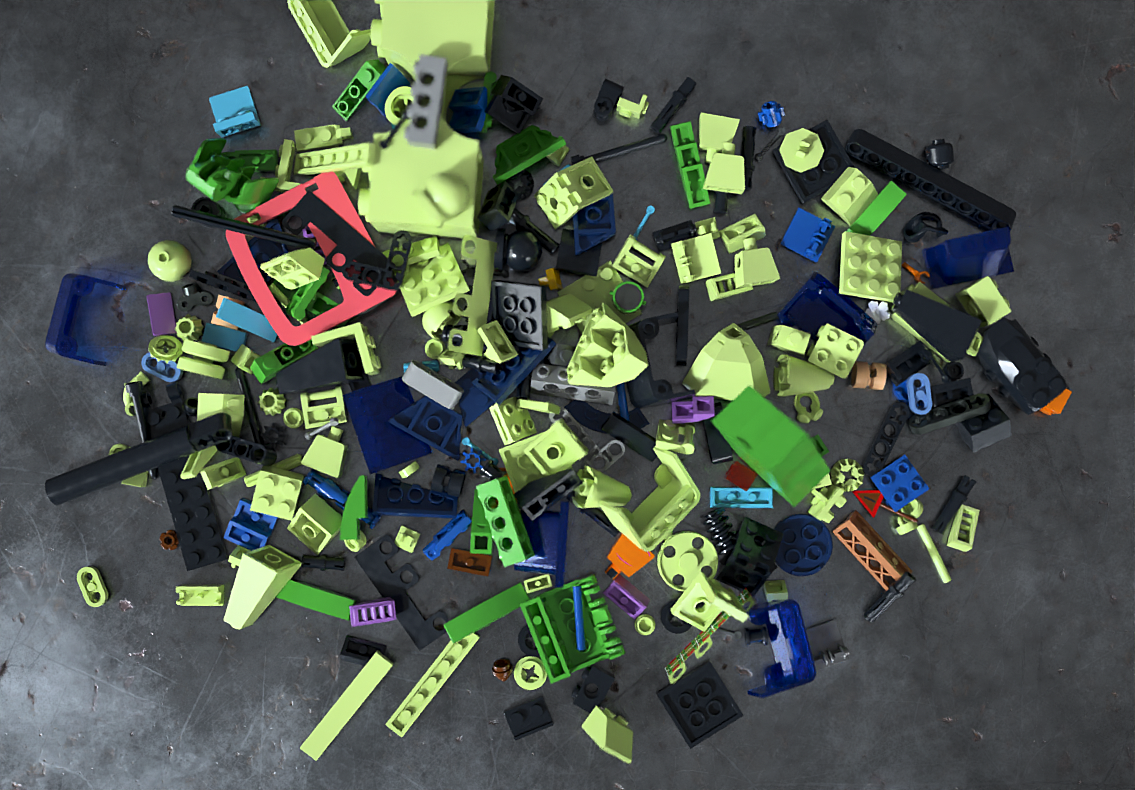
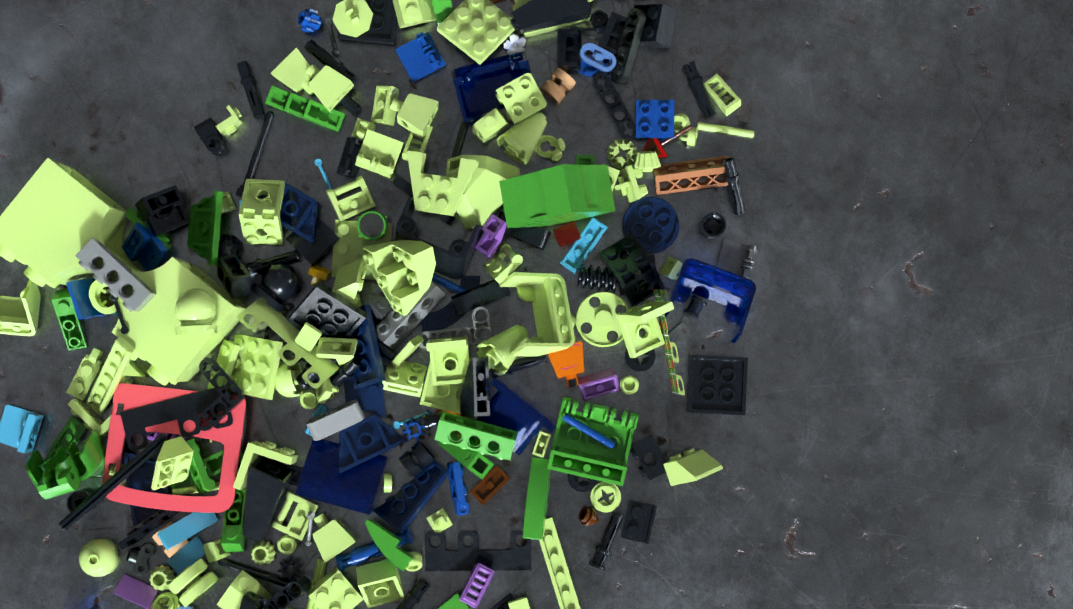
camera: 60 degrees left, 0 degrees up
none -> yellowish green slope [295,322,323,351]
none -> yellowish green wing [407,151,480,216]
none -> black pin [589,511,624,571]
none -> yellowish green piece [634,151,661,172]
none -> black wheel [699,212,726,239]

